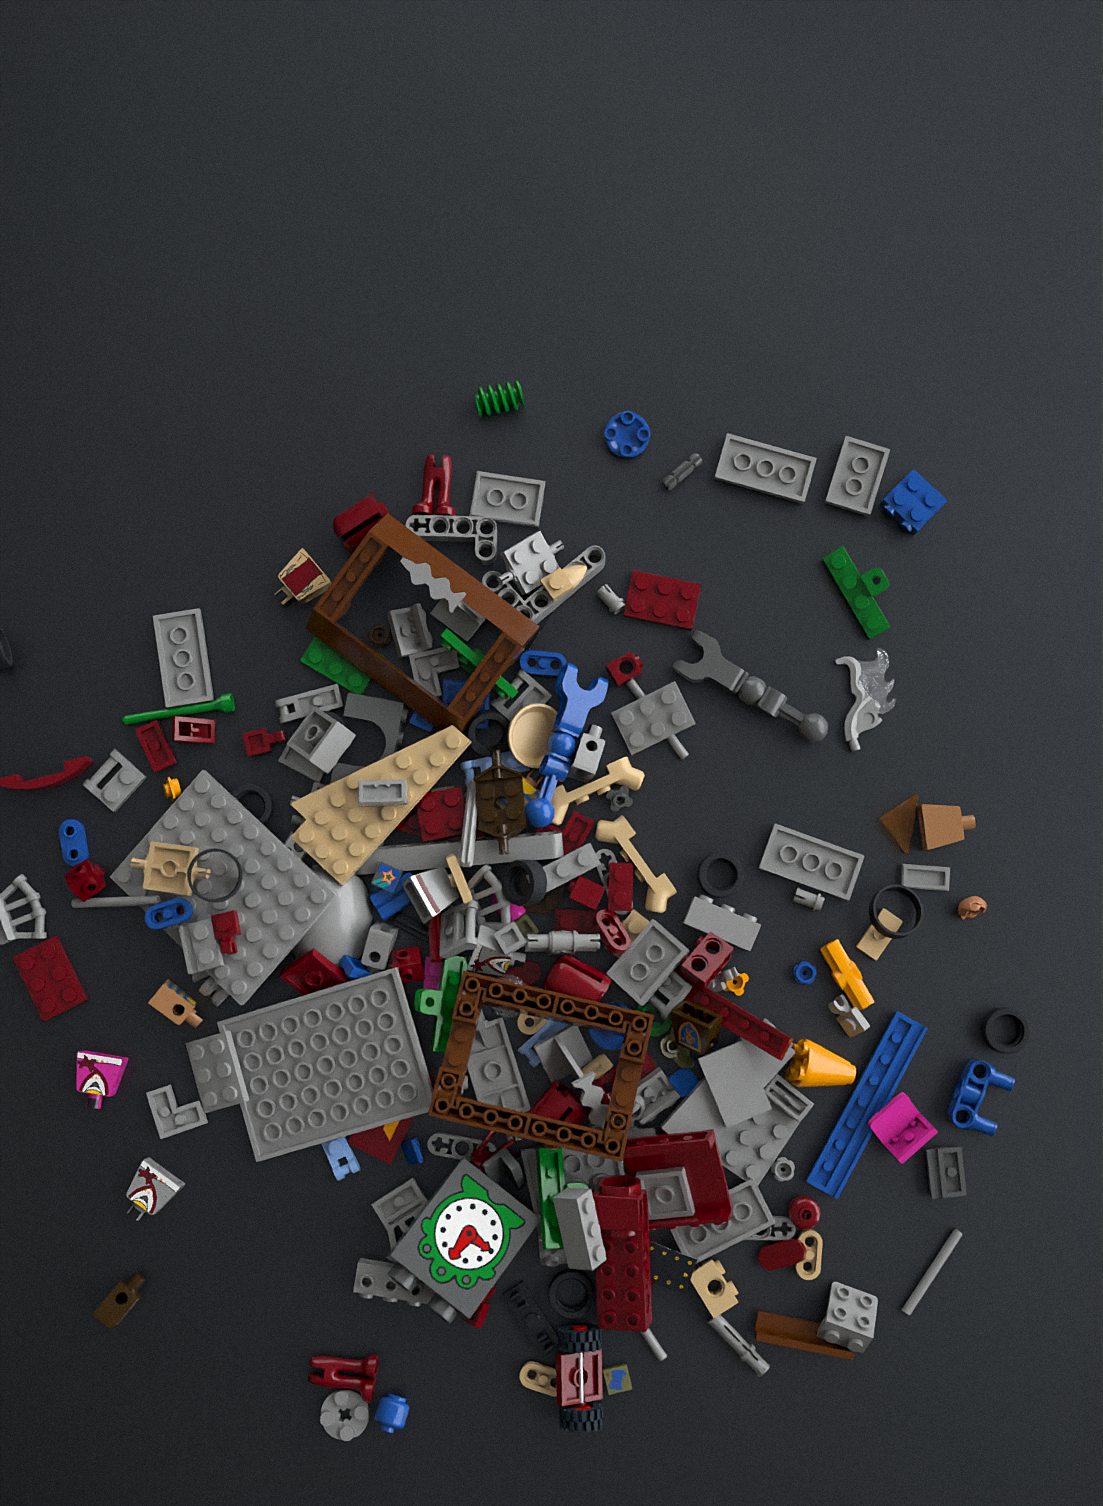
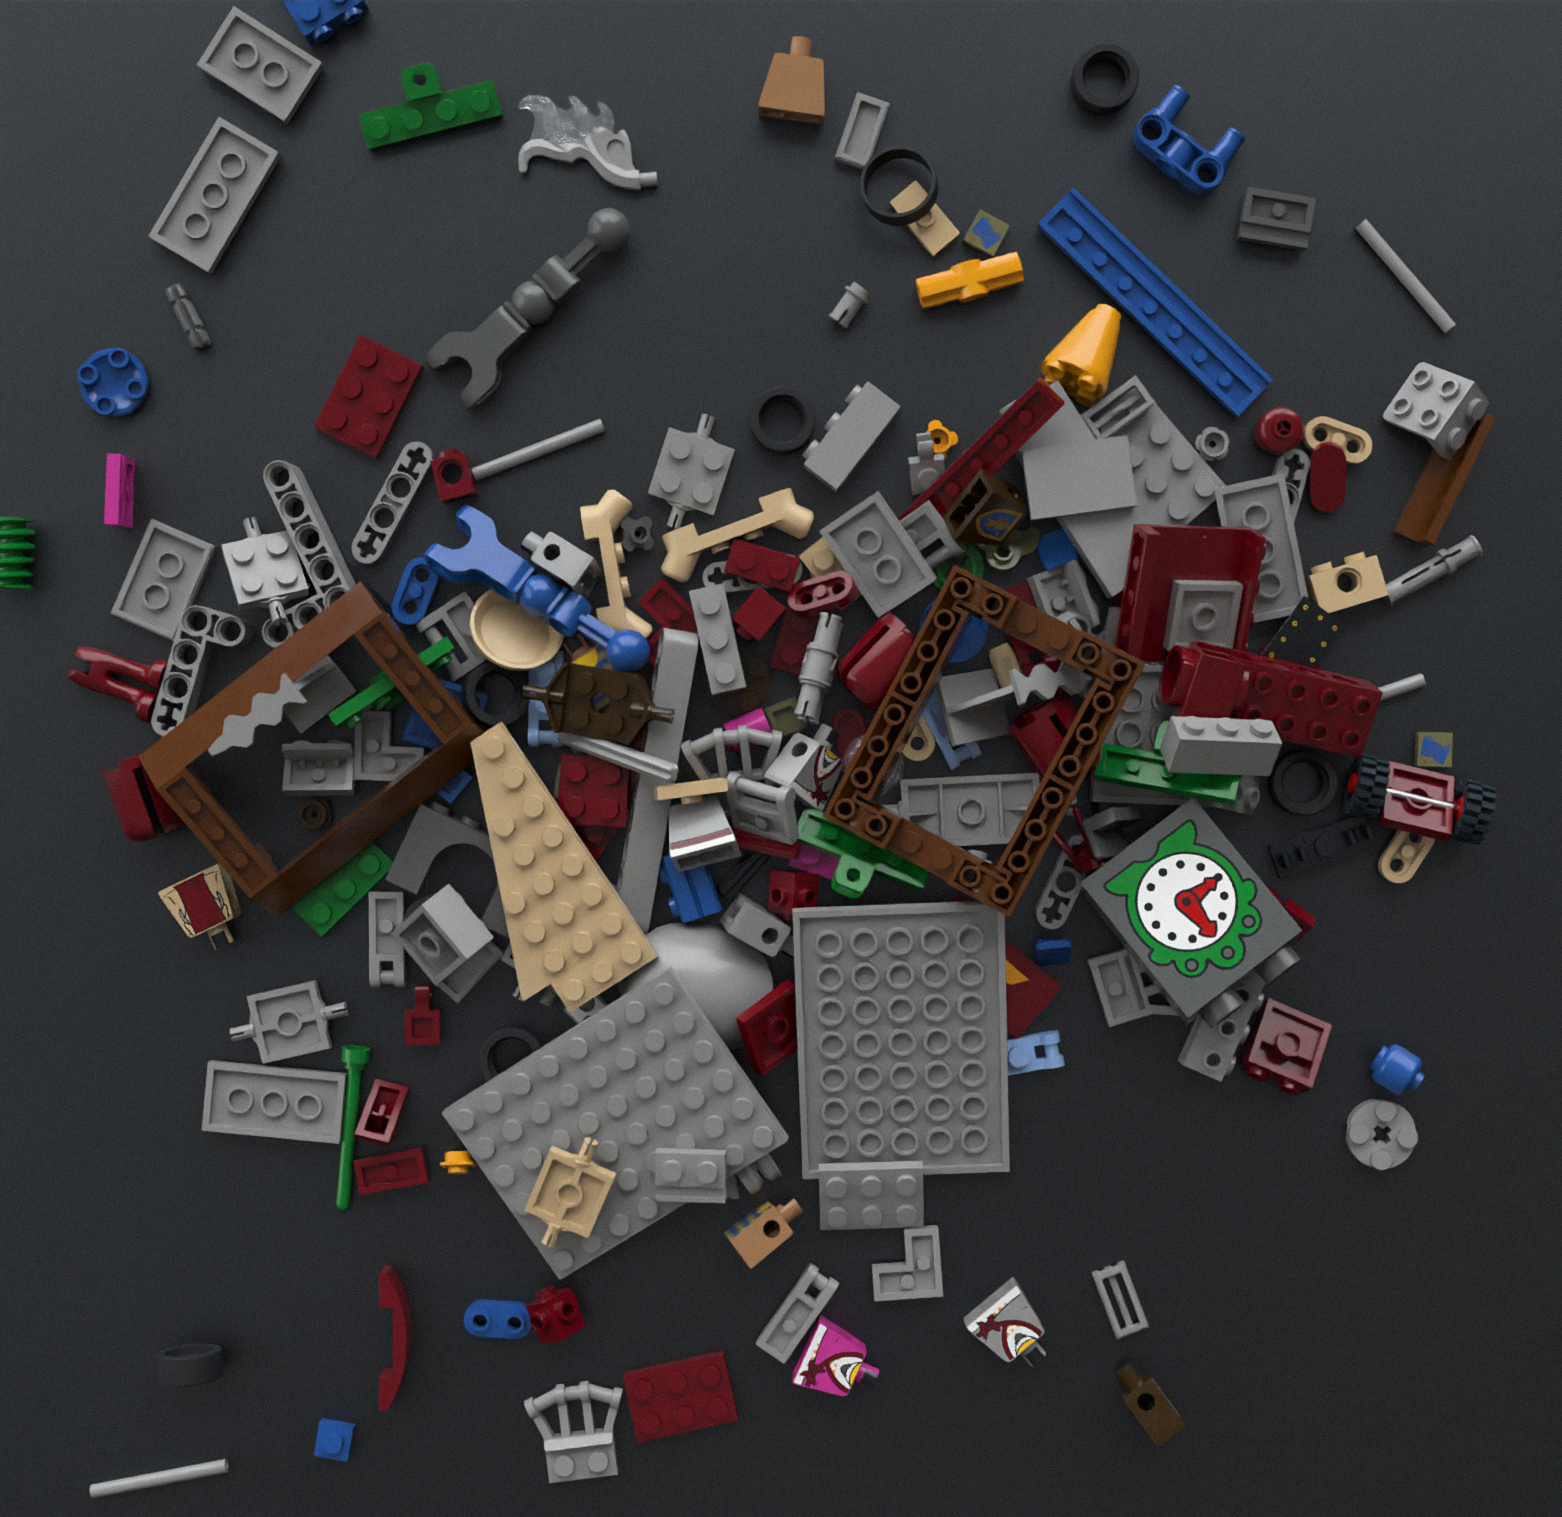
camera: 75 degrees left, 5 degrees up
light grey bar [72,896,160,908] -> none
light grey plate [83,749,147,812] -> none
blue plate [145,898,193,930] -> none
black tyre [187,848,243,903] -> none
dark red plate [211,910,241,955] -> none
dark red piece [308,1354,379,1403] -> none
blue plate [339,955,371,980] -> none
light grey plate [358,779,407,807] -> none
tile [371,862,403,893] -> none
light grey plate [493,922,527,956] -> none
black tyre [502,860,547,906] -> none
tan plate [540,565,587,601] -> none
light grey pin [596,584,625,614] -> none
light grey plate [611,681,696,755] -> none
dark red brick [680,931,734,992] -> none
light grey plate [758,824,864,901] -> none
blue plate [793,961,817,985] -> none
light grey plate [828,995,870,1038] -> none
dark pink bracket [868,1092,938,1164] -> none
clear orange tile [880,794,919,854] -> none
nougat plate [958,896,987,920] -> none
none -> dark pink plate [104,453,135,529]
none -> light grey plate [230,980,349,1064]
none -> light grey beam [351,441,435,565]
none -> light grey plate [647,413,735,529]
none -> light grey plate [756,1263,839,1364]
none -> olive tile [963,209,1010,258]
none -> light grey tile [1091,1260,1149,1339]
none -> plate [1239,998,1332,1096]

